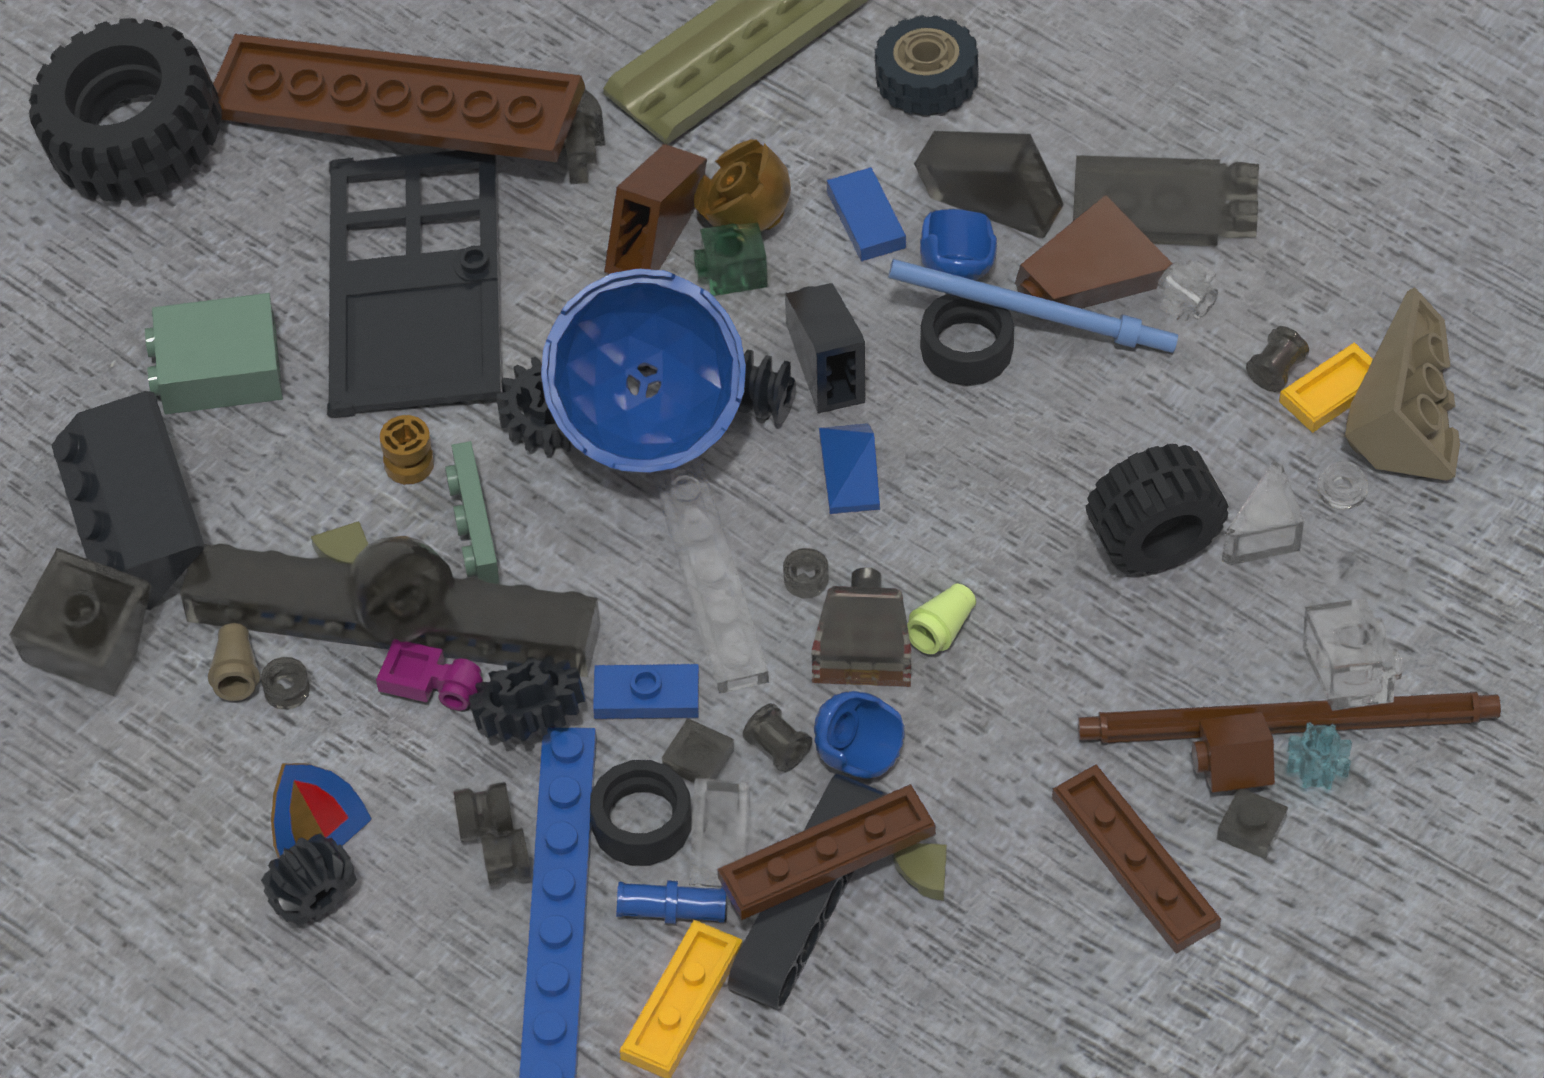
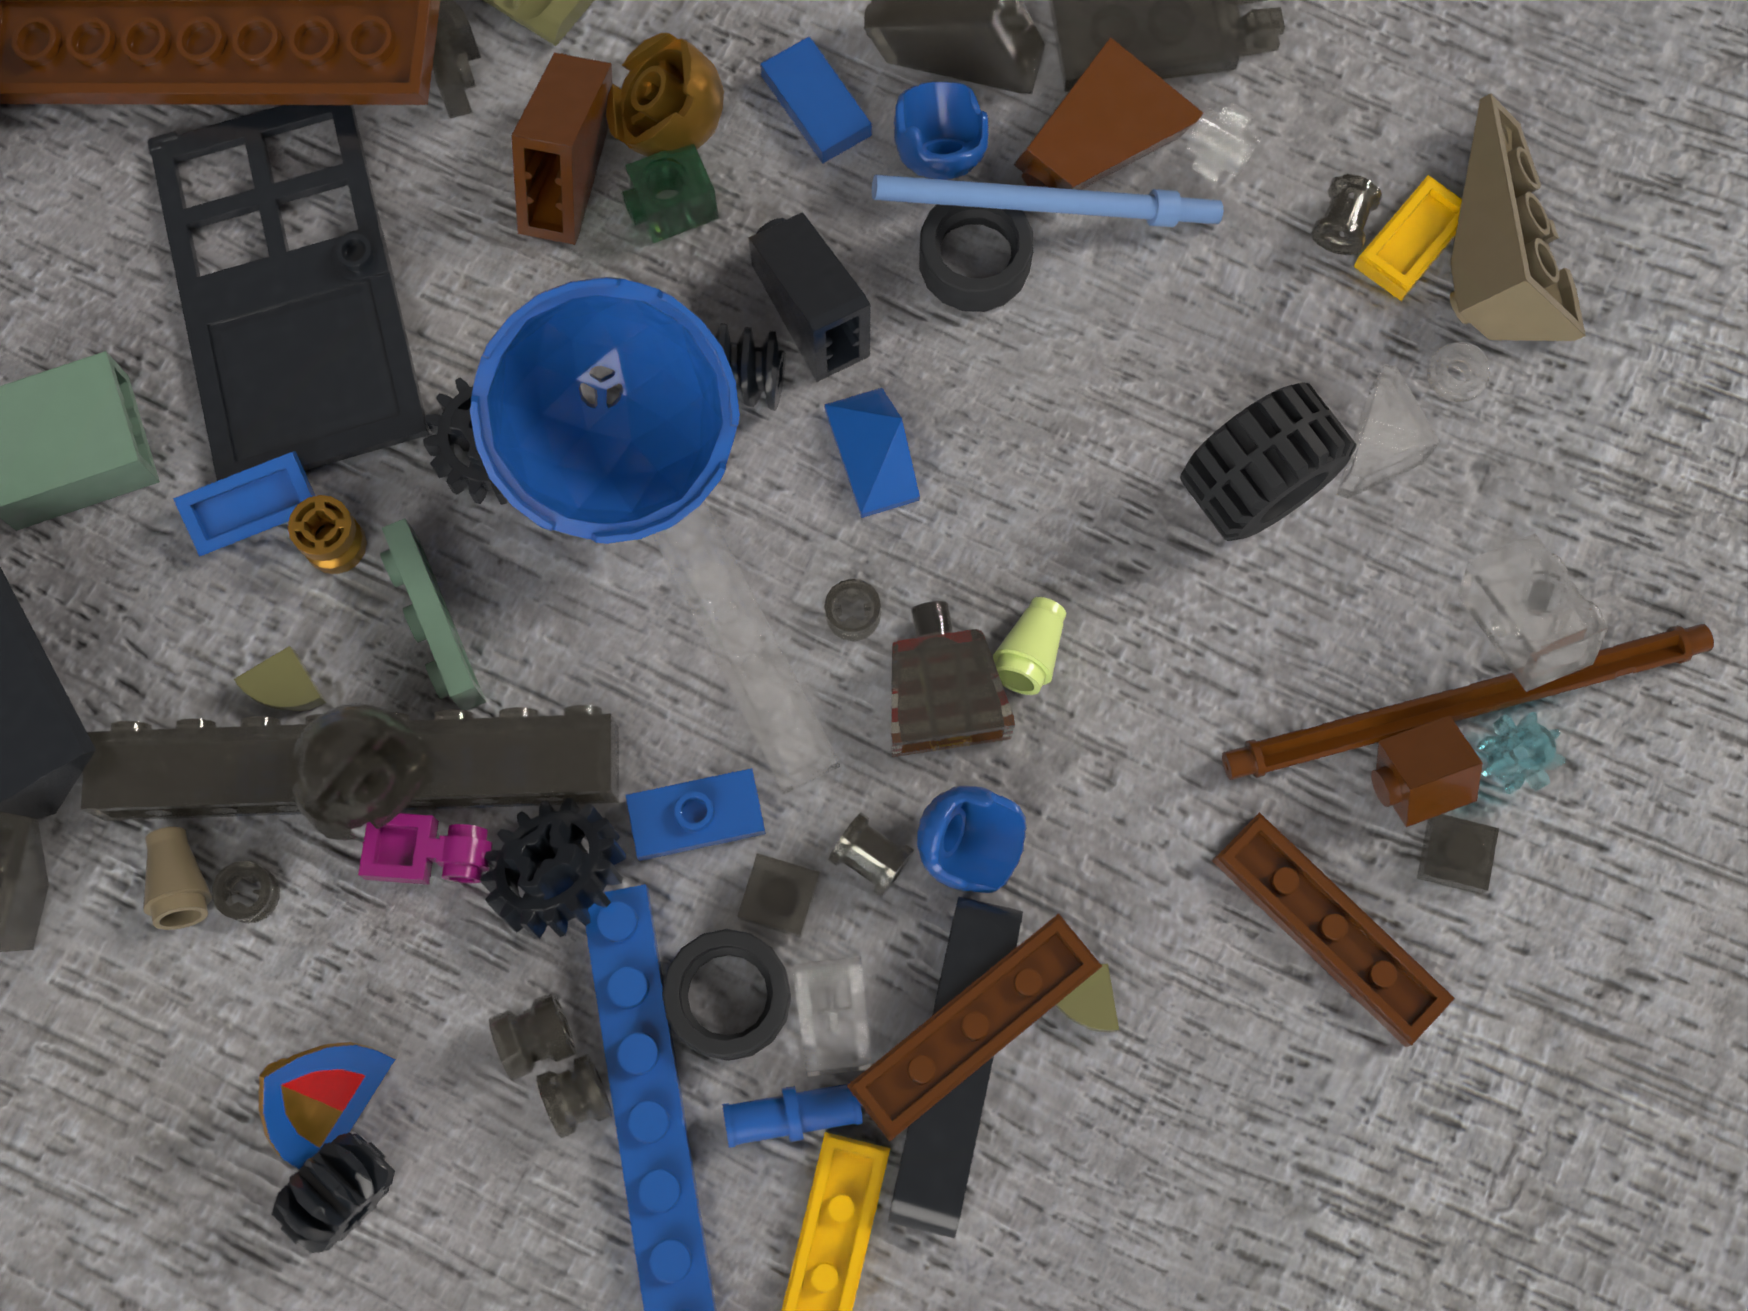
camera: 15 degrees left, 20 degrees up
none -> blue tile [173,451,315,557]

